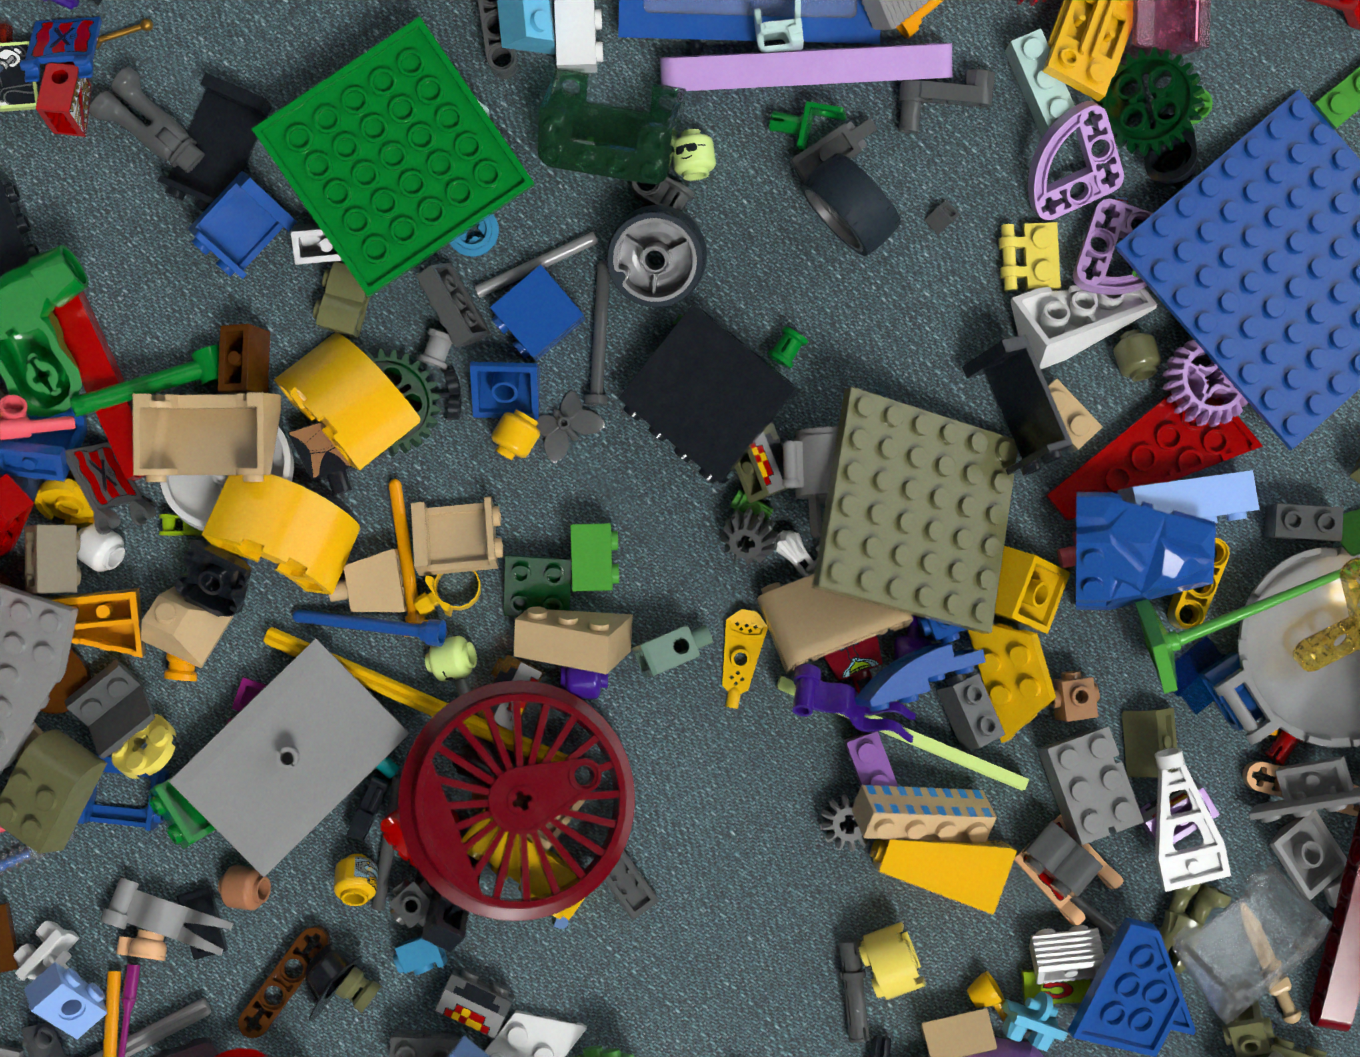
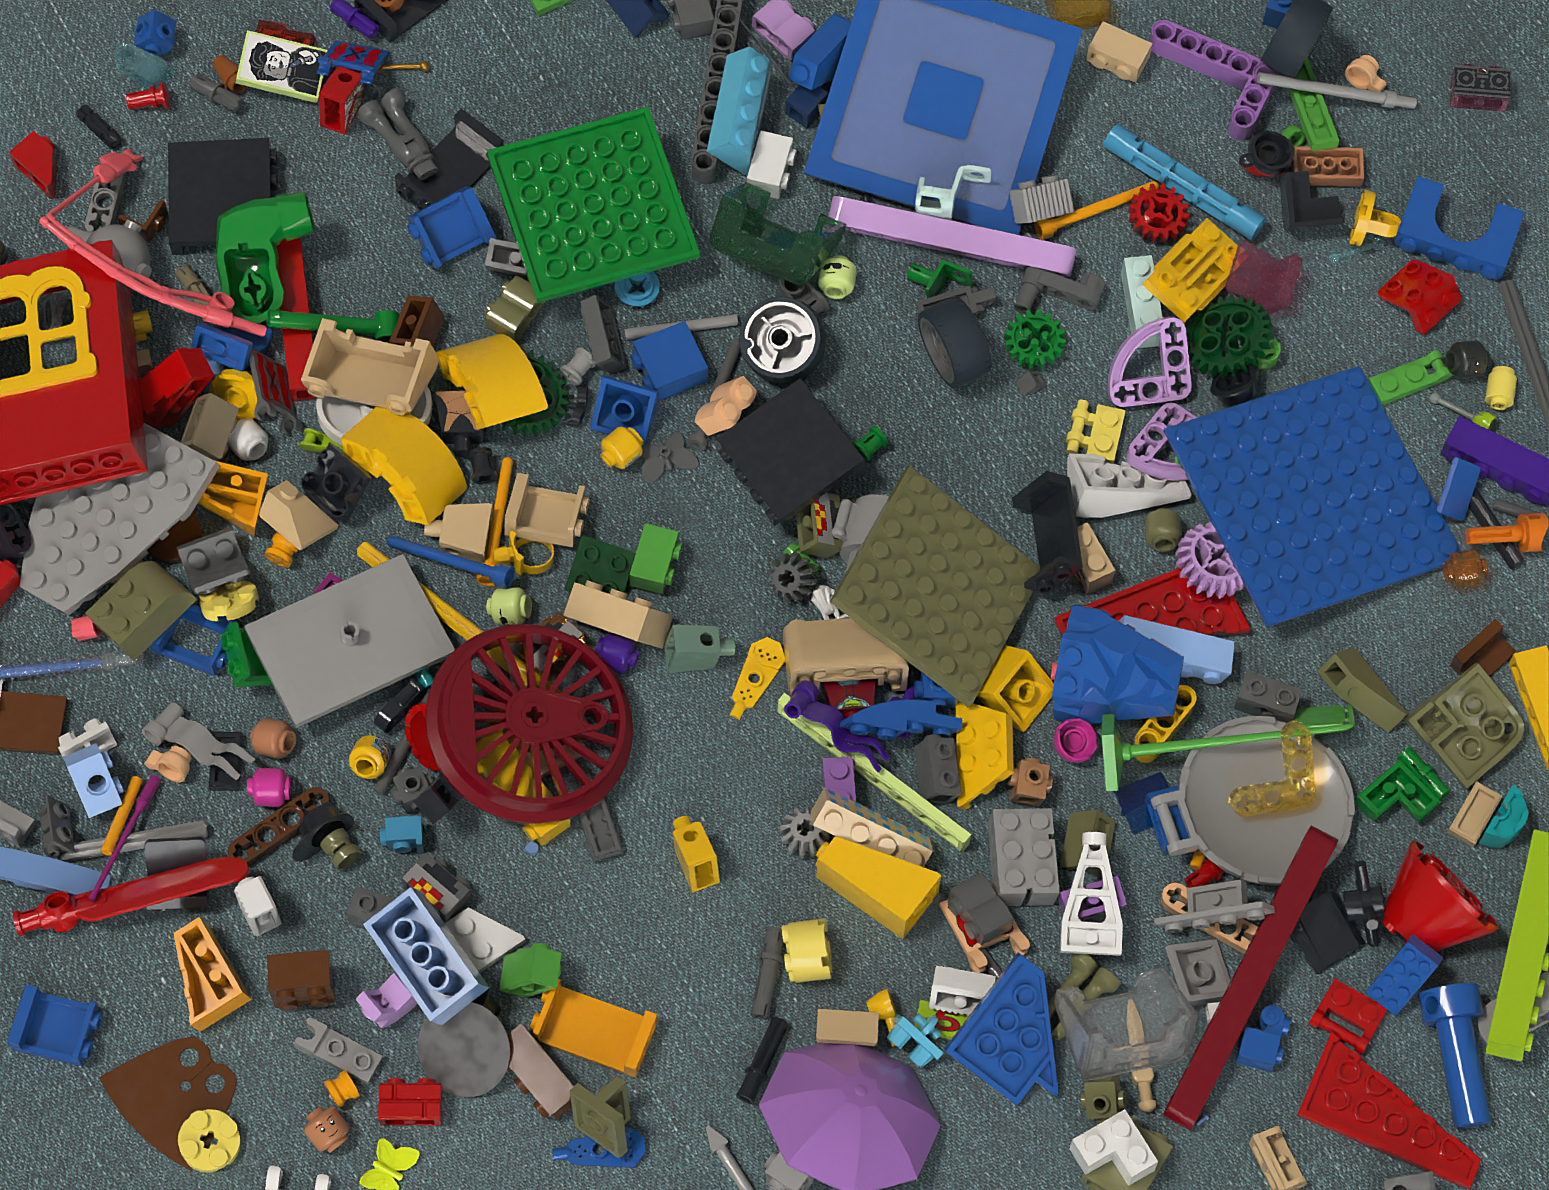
camera: 15 degrees right, 20 degrees down
none -> dark pink head [247,768,291,807]
none -> black bush [467,447,497,484]
none -> yellow torso [672,816,720,893]
none -> light nougat brick [695,376,757,436]
none -> green gear [1004,309,1066,370]
none -> dark pink hair [1053,718,1098,763]

